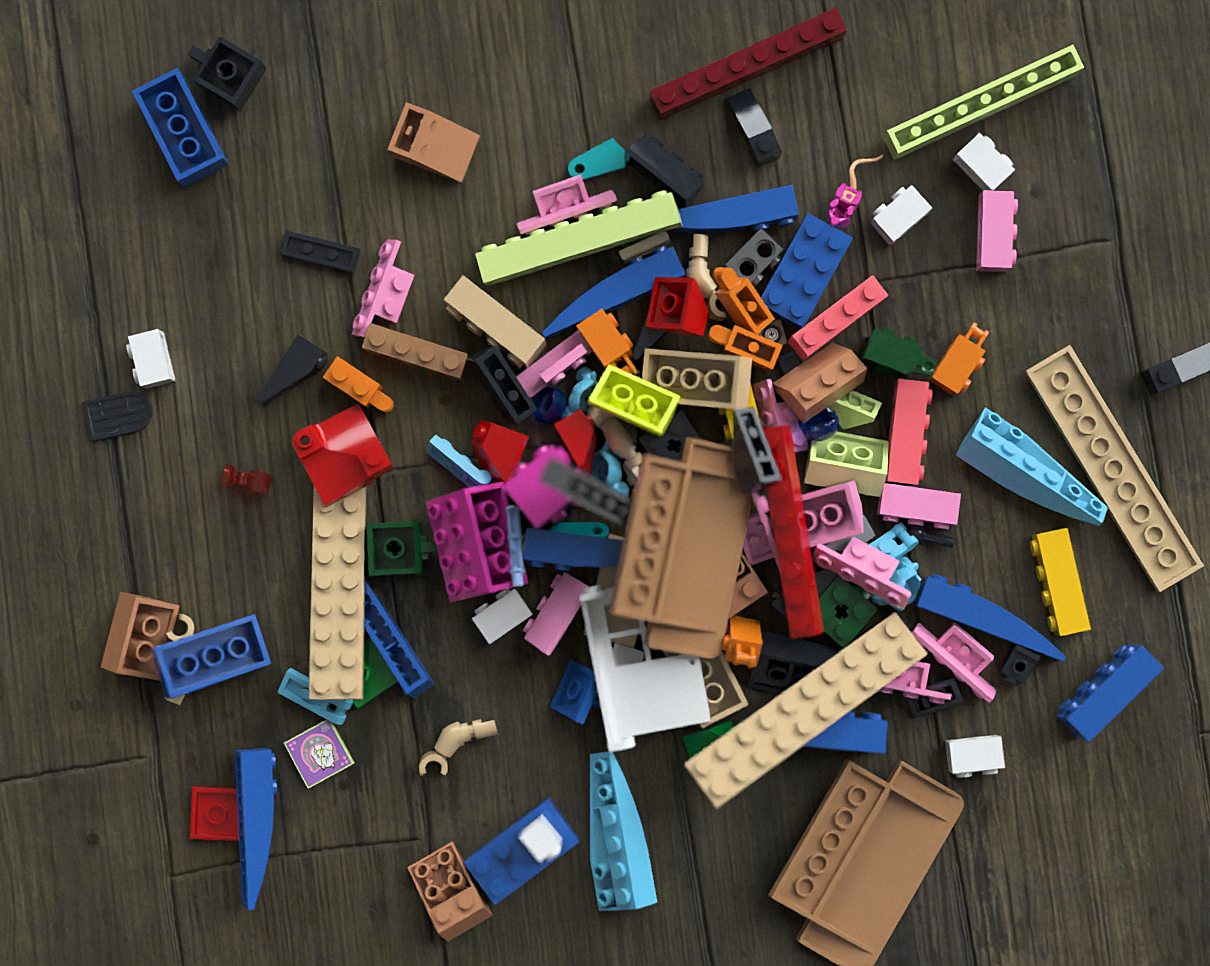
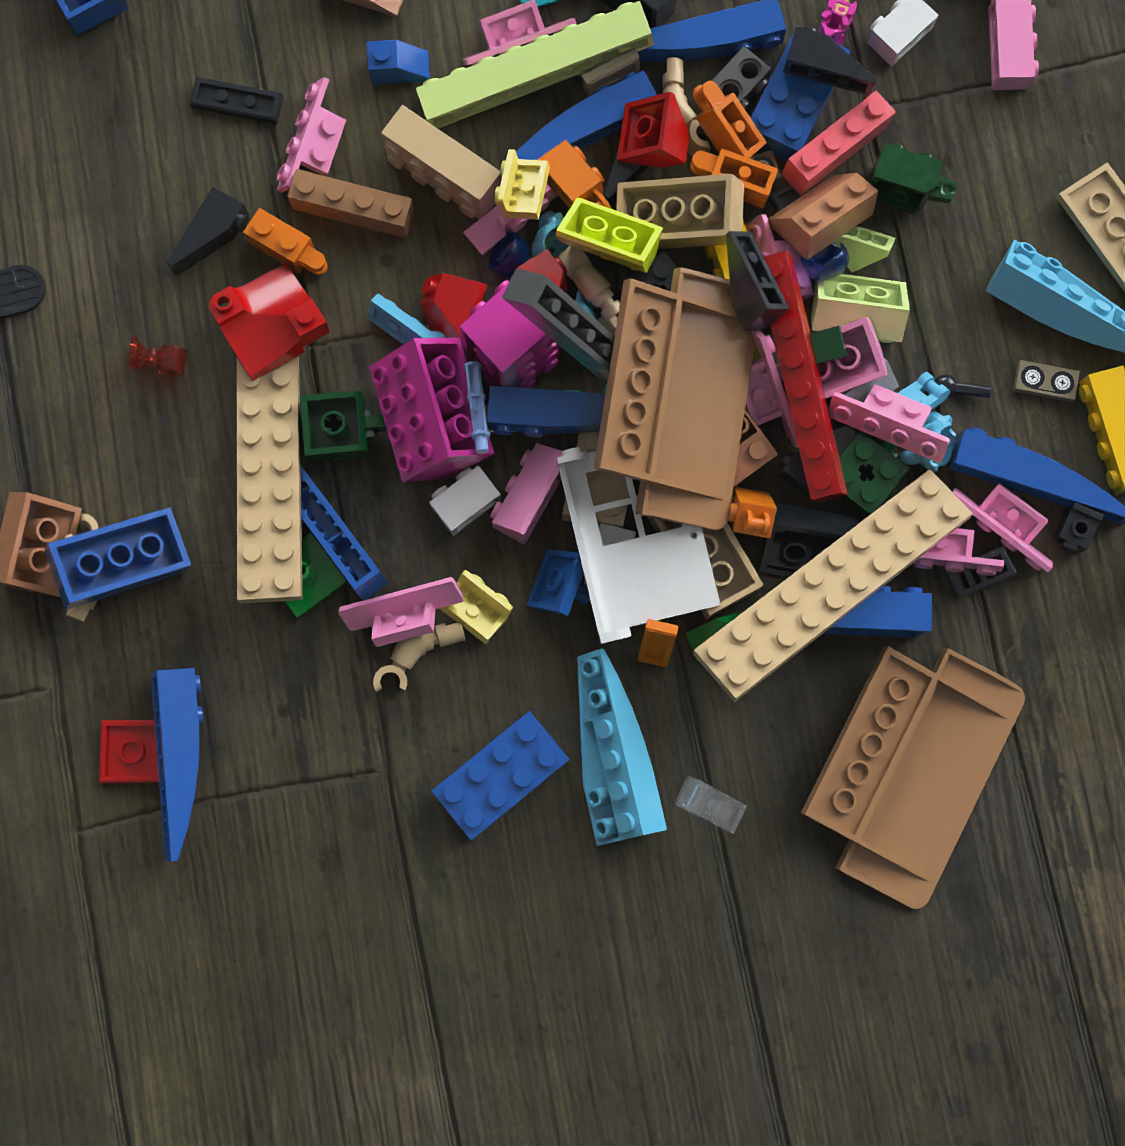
camera: 10 degrees left, 5 degrees down
white brick [127,329,175,389] -> none
medium azure plate [277,668,353,725] -> none
tile [284,720,354,788] -> none
nougat slope [407,842,493,941] -> none
black brick [466,345,537,424] -> none
white brick [519,814,562,862] -> none
bright pink brick [877,483,961,530] -> none
coral brick [885,379,932,486] -> none
orange brick [928,322,989,396] -> none
white brick [945,735,1005,777] -> none
none -> bright pink bracket [338,577,463,647]
none -> blue slope [367,40,430,85]
none -> light yellow bracket [439,570,513,644]
none -> light yellow bracket [495,149,550,220]
none -> orange tile [637,619,678,667]
none -> clear plate [674,776,747,834]
none -> black slope [783,26,876,96]
none -> dark green tile [809,326,848,365]
none -> tile [1013,360,1080,402]

